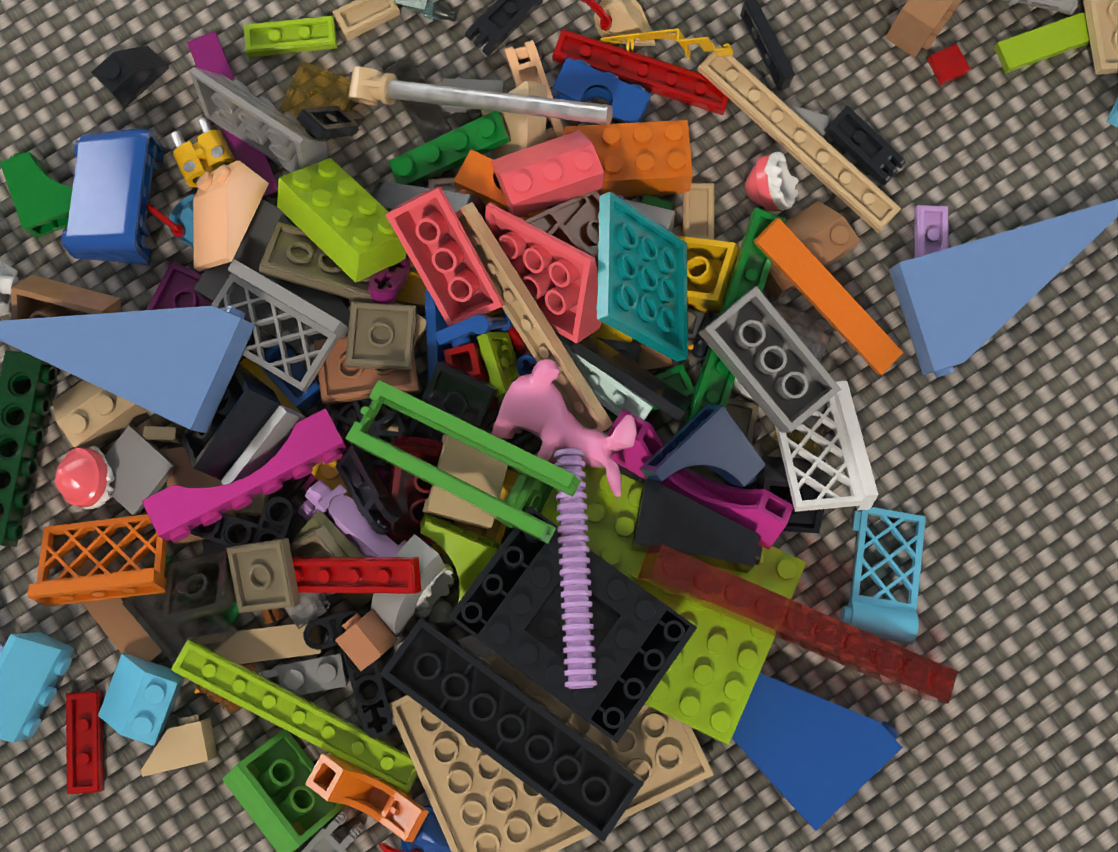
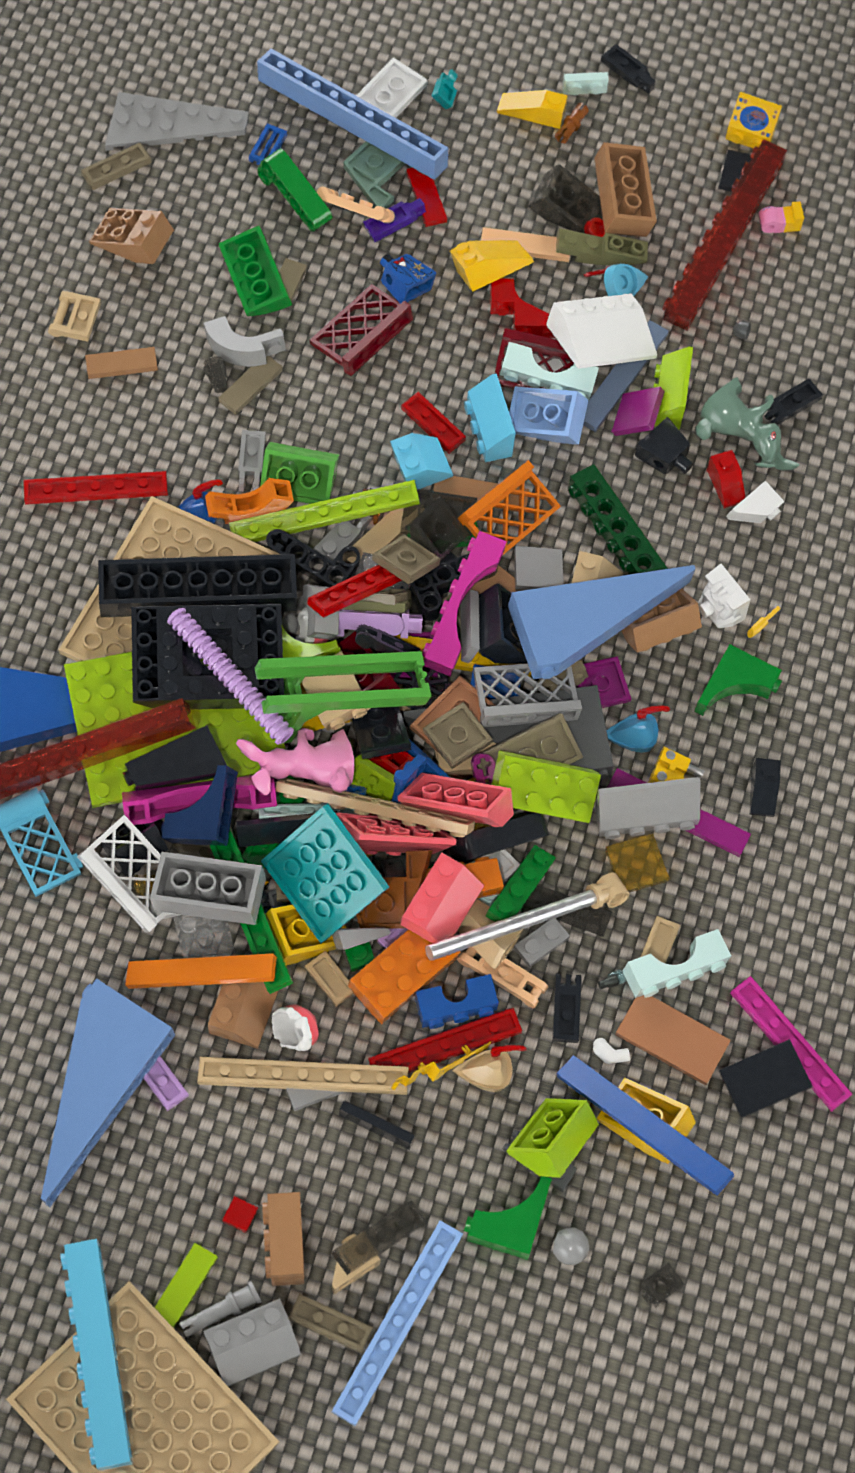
camera: 135 degrees right, 15 degrees down
coral hair [55,446,115,509] -> none
windscreen [62,128,165,265] -> none
tan slope [141,714,218,777] -> none
light nougat slope [193,160,269,271] -> none
lime tile [243,15,338,58] -> none
black hinge [297,106,365,140] -> none
nougat brick [335,609,398,671] -> none
black hinge [824,105,906,185] -> none

